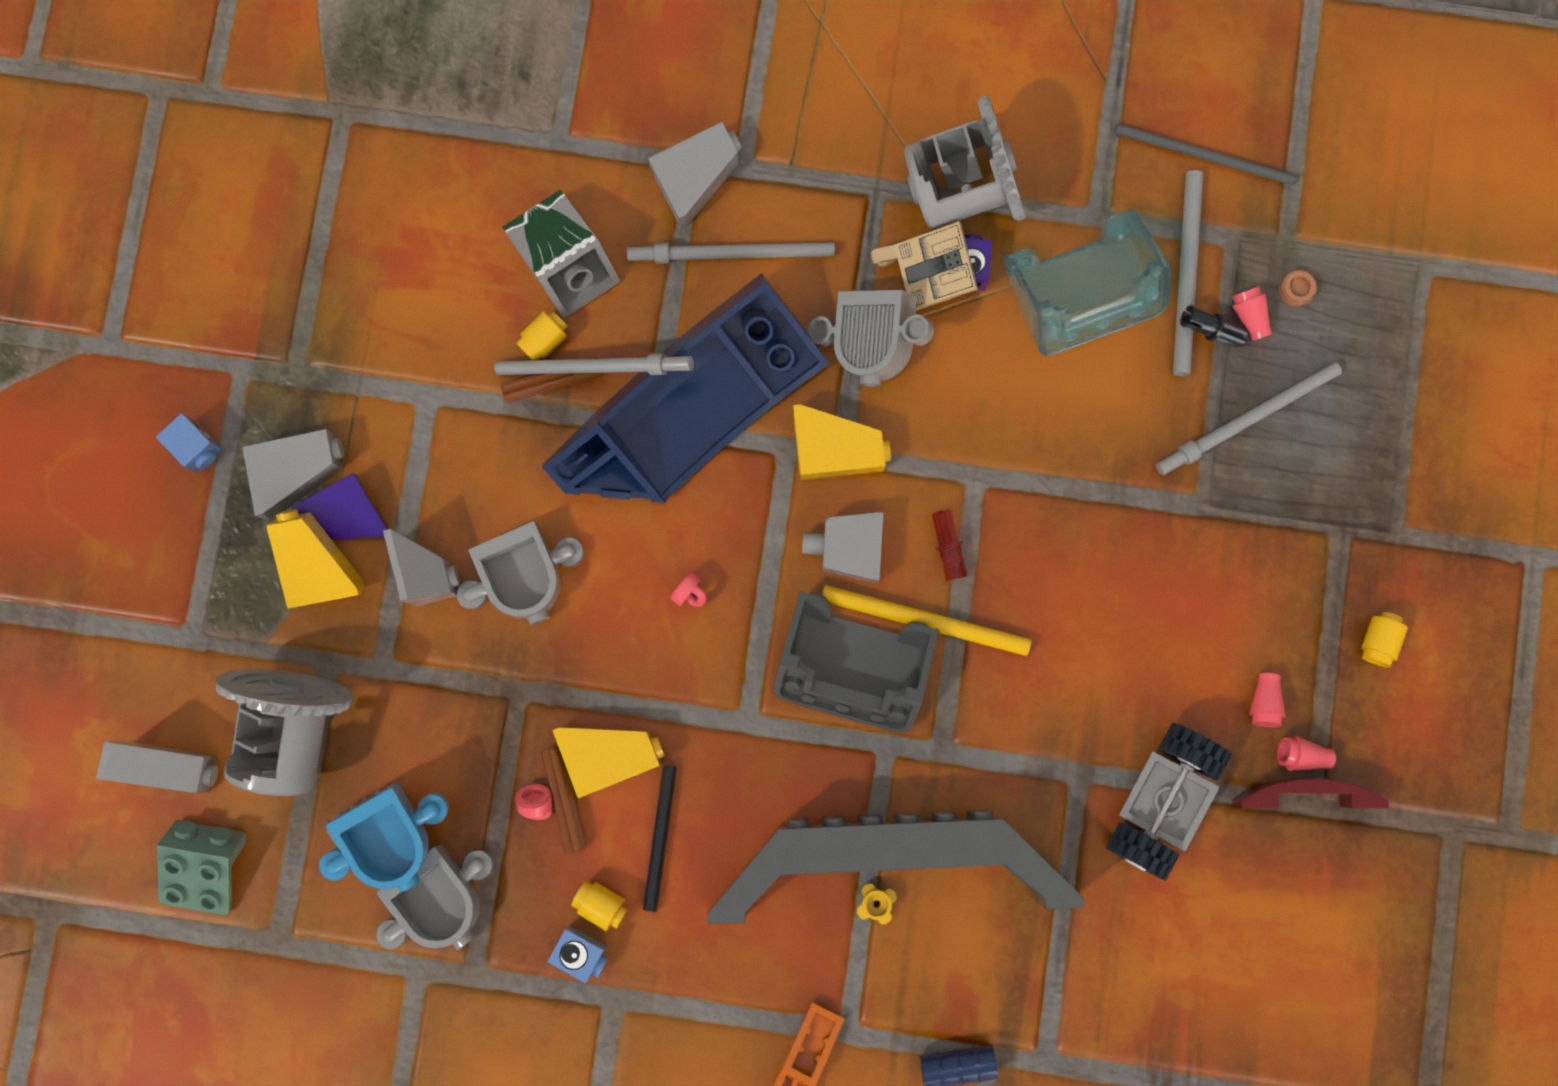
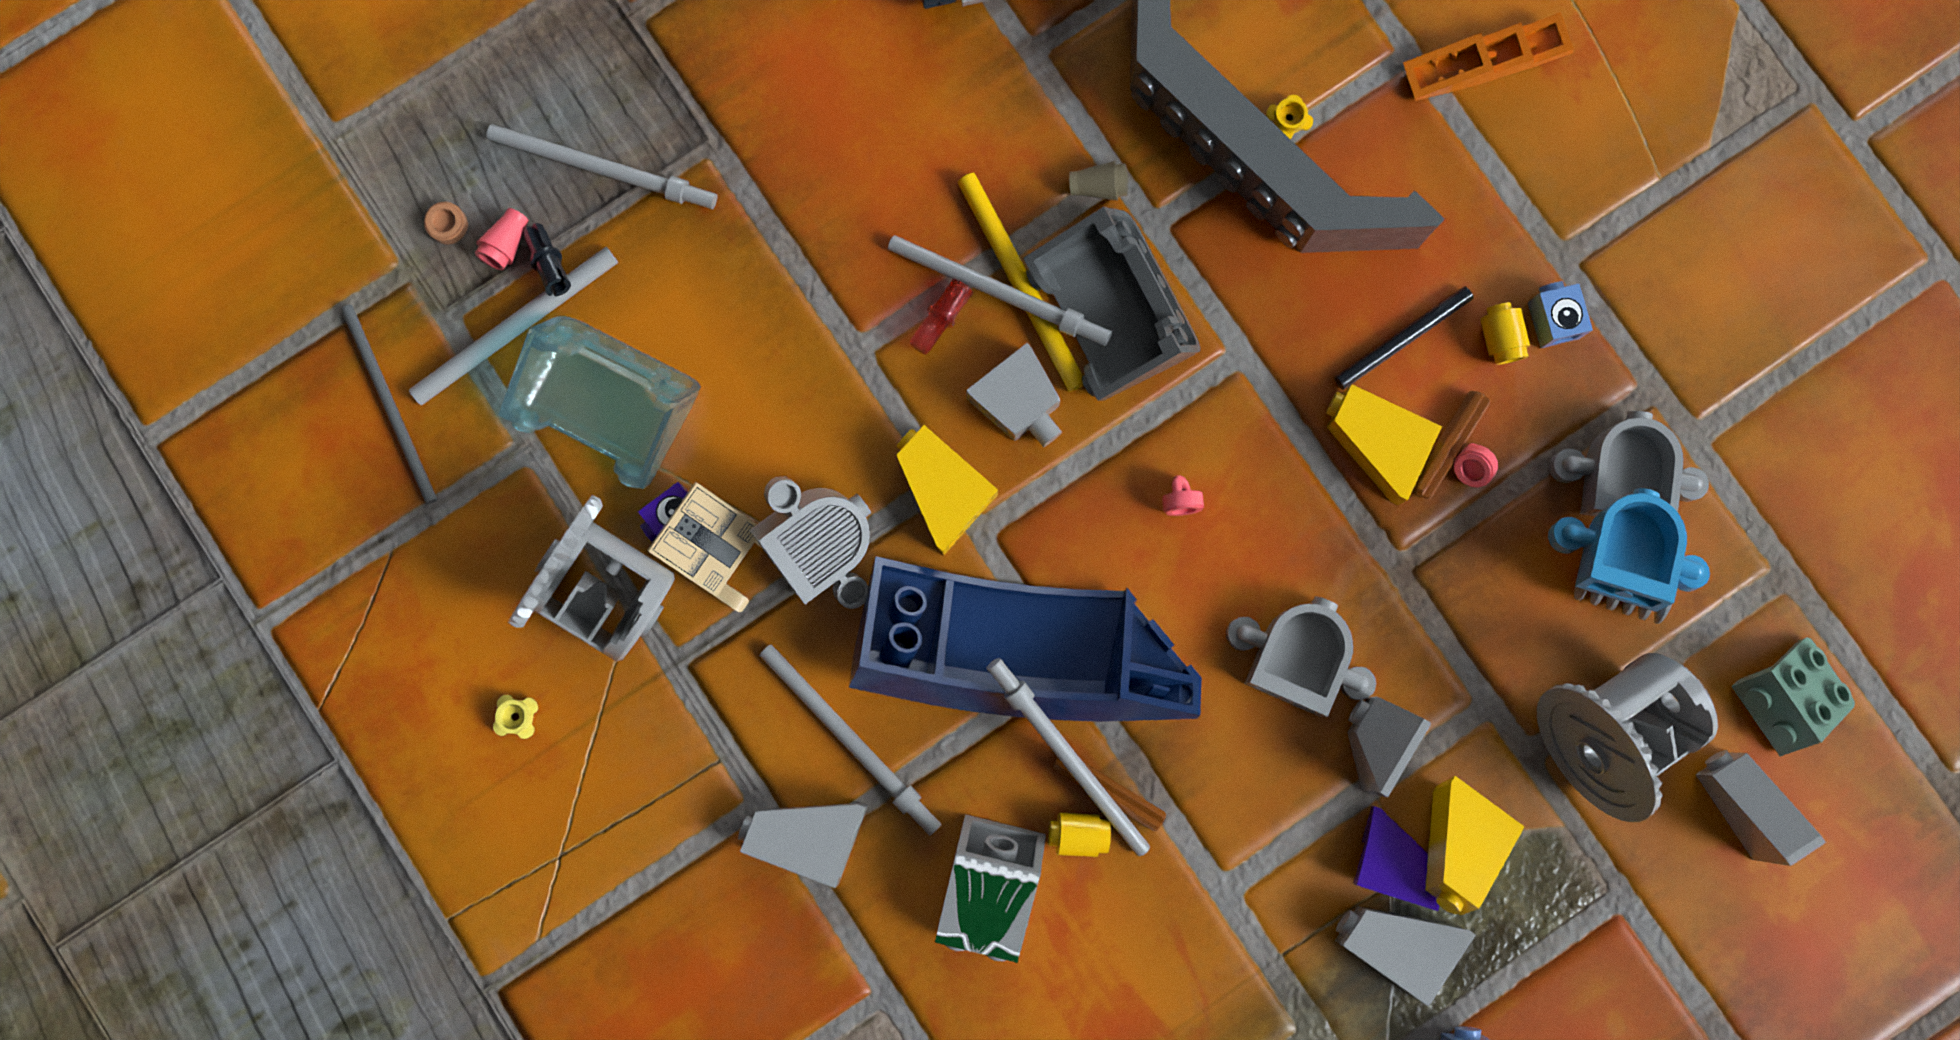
camera: 135 degrees left, 0 degrees up
none -> light yellow plate [493,695,538,739]
none -> light grey bar [888,235,1112,346]
none -> dark tan cone [1069,160,1128,201]

